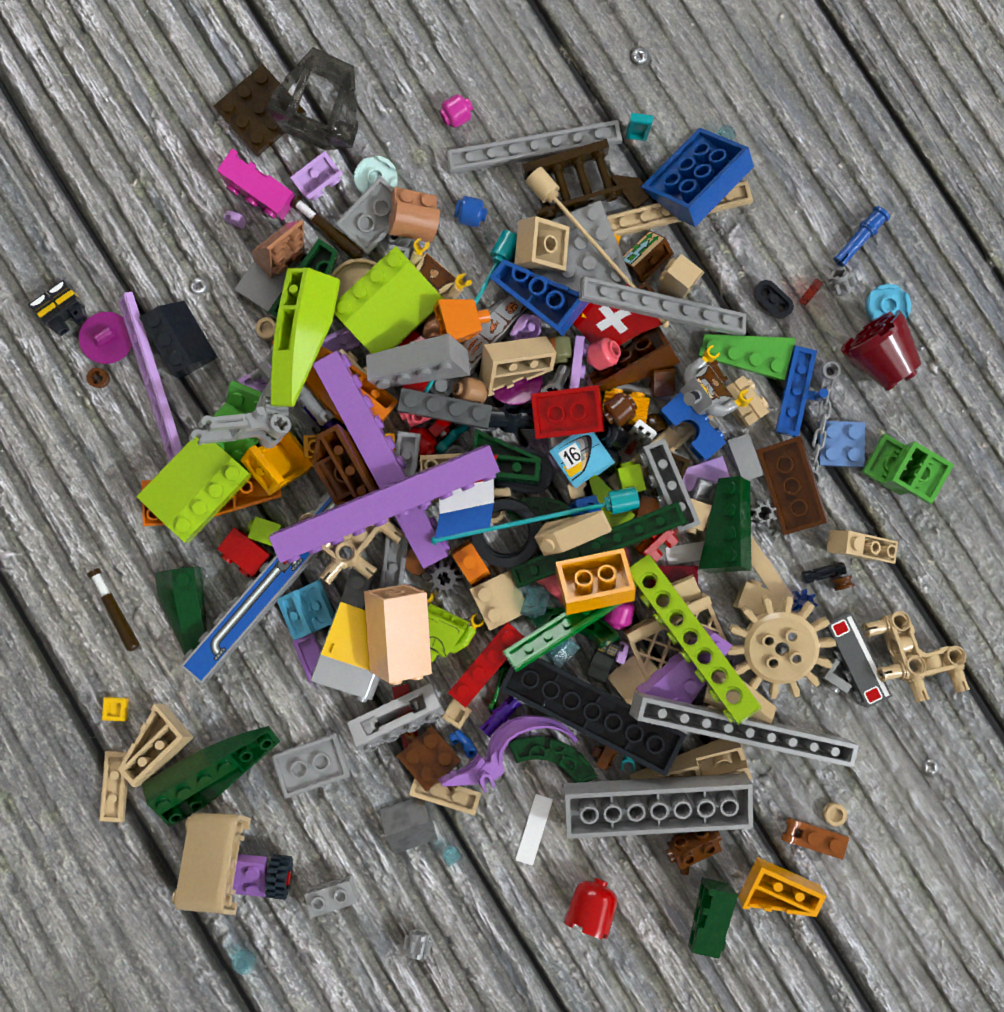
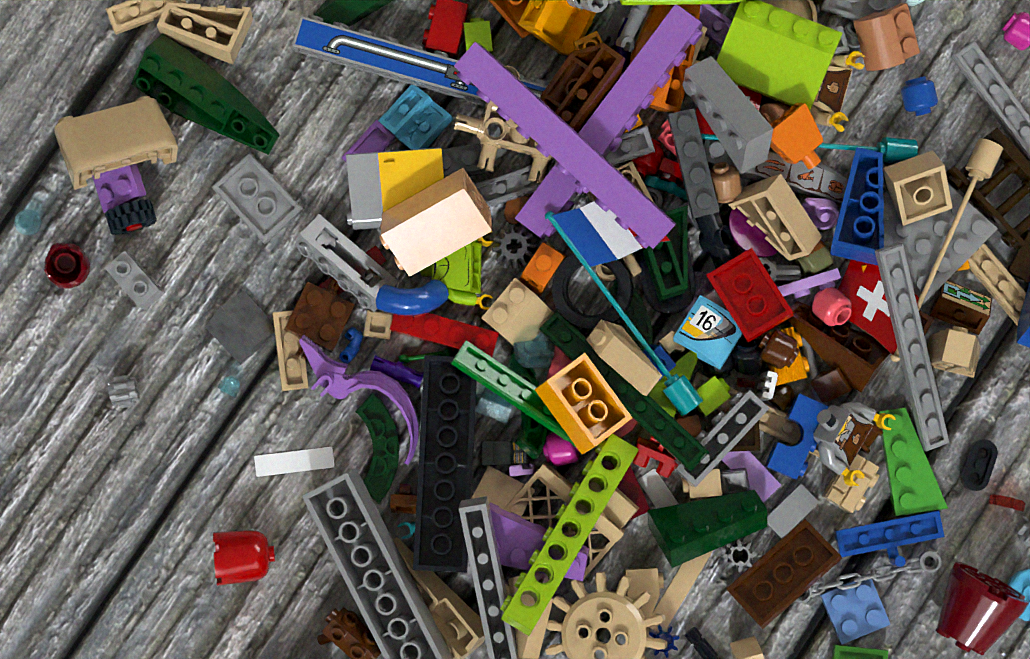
camera: 70 degrees right, 0 degrees up
none -> dark red hair [44,243,90,289]
none -> blue cylinder [376,279,449,315]

